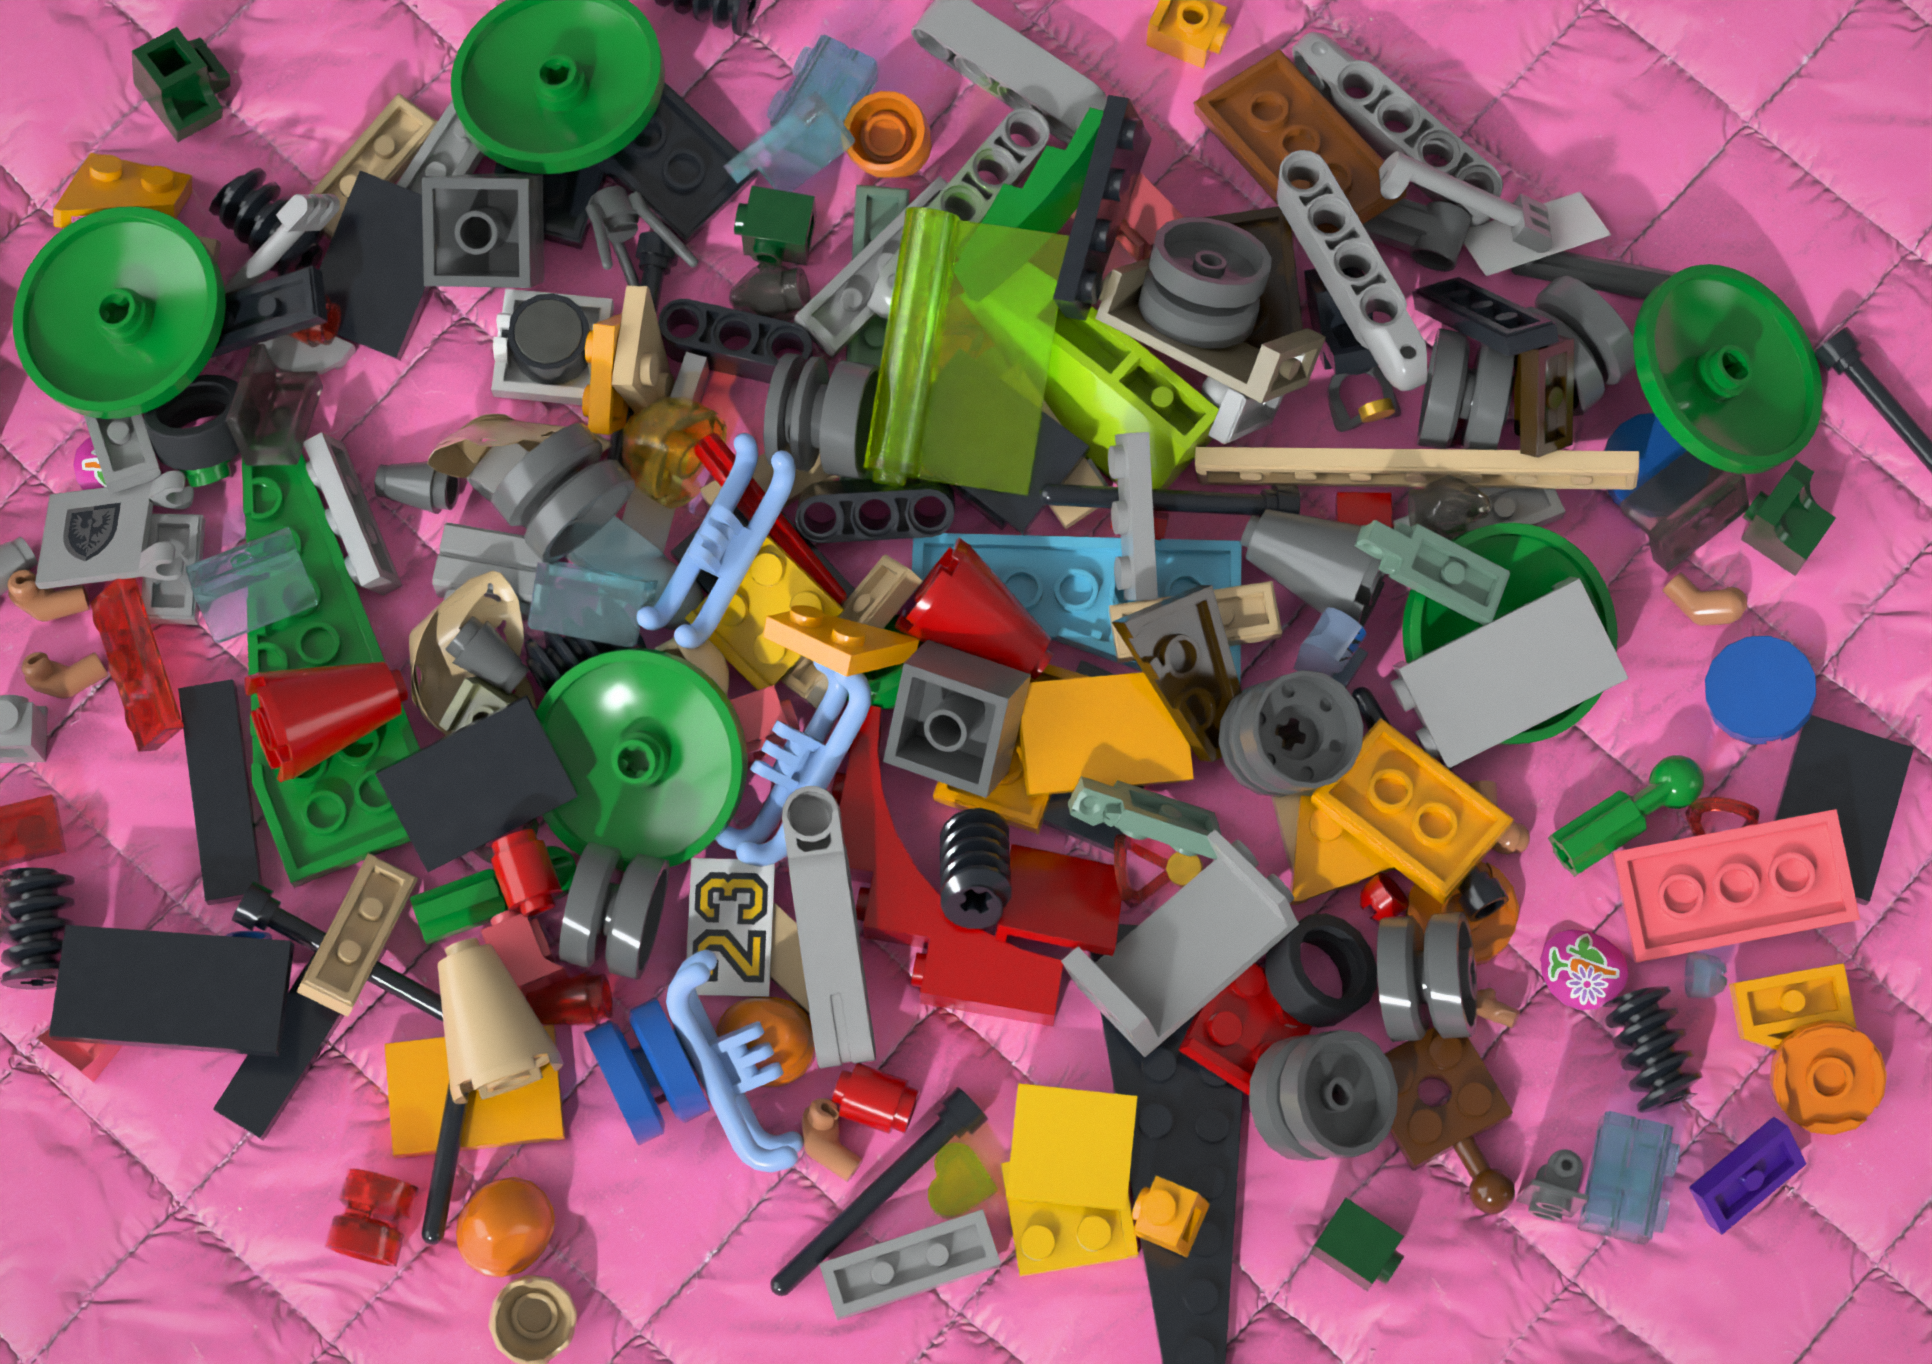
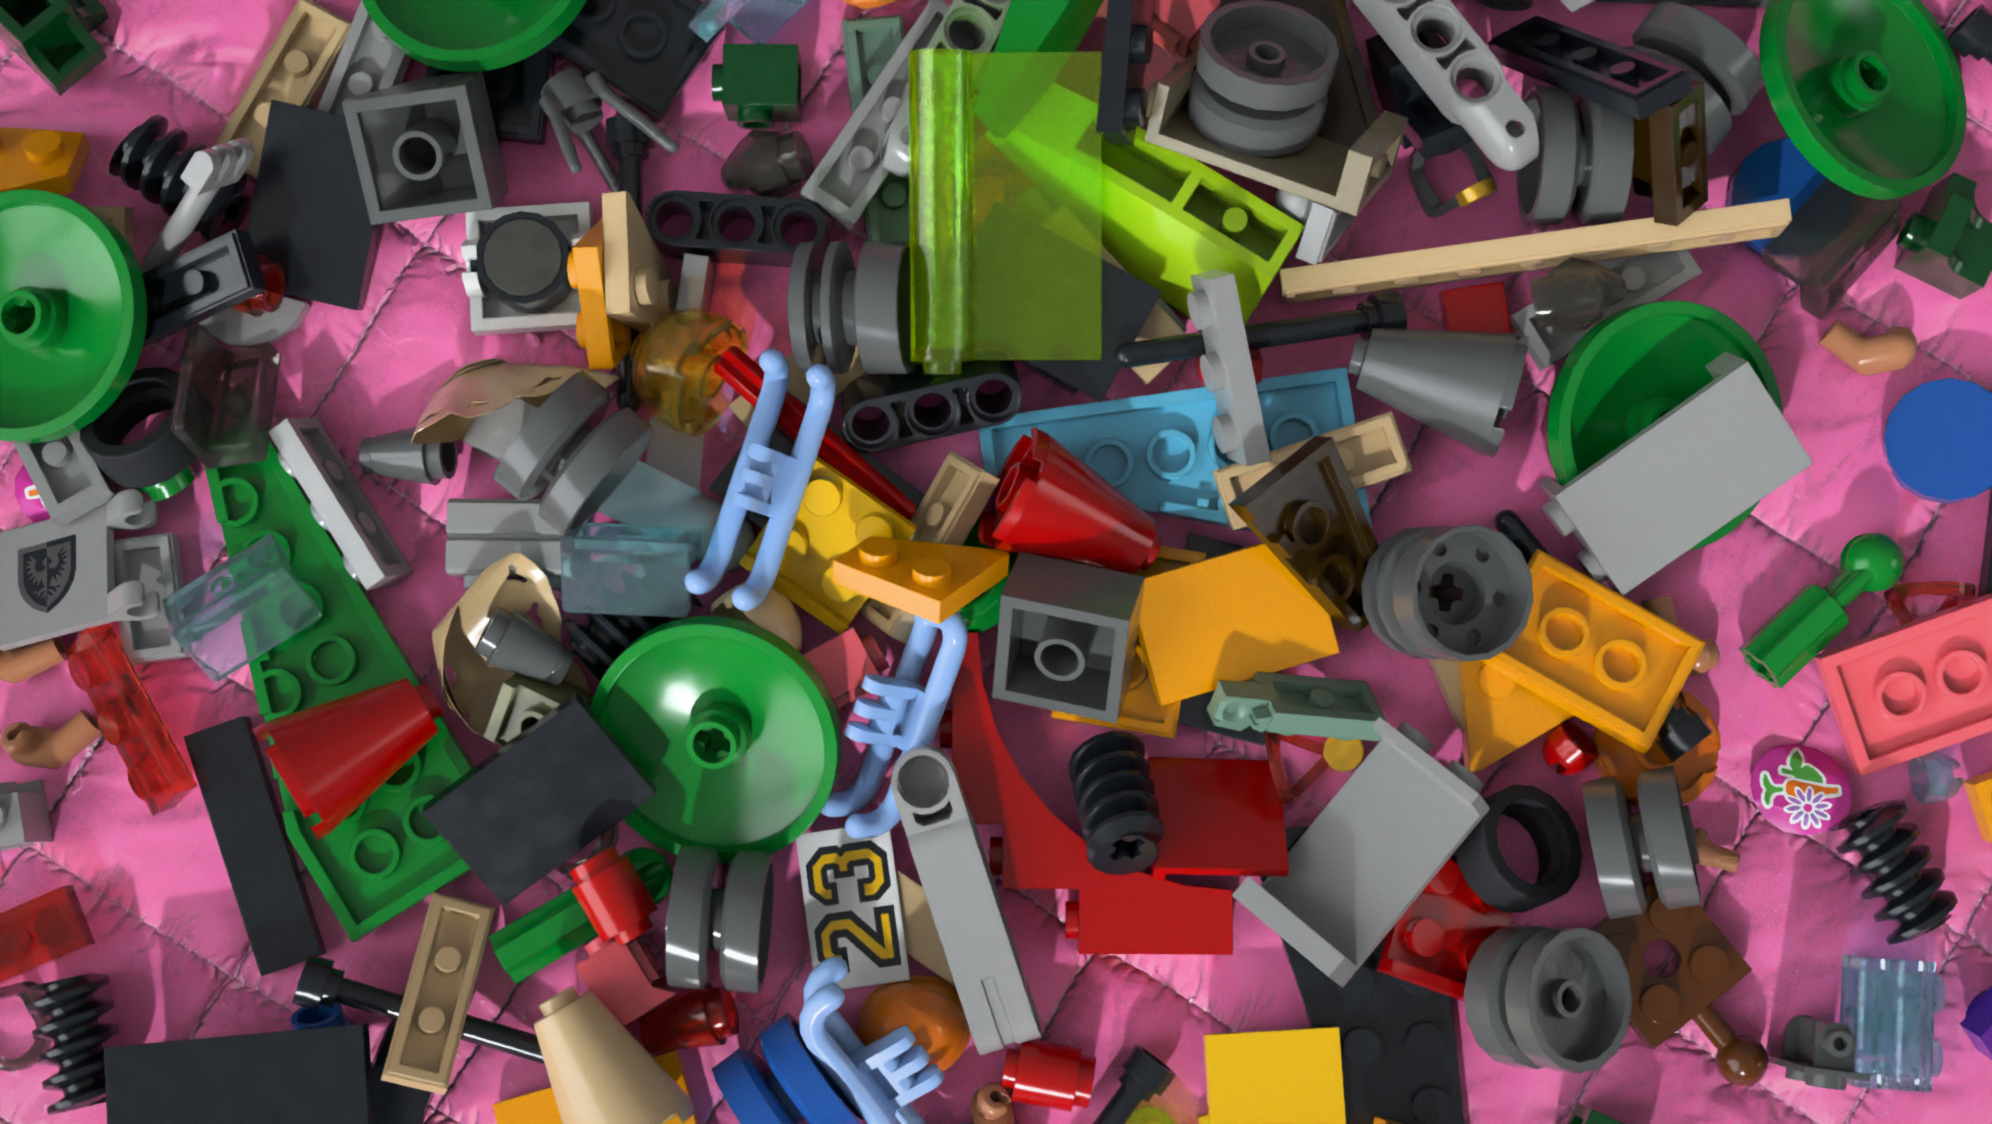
camera: 10 degrees left, 10 degrees up
sand blue leg [1294,607,1368,688] -> none
sand green hinge [1354,520,1510,625] -> none

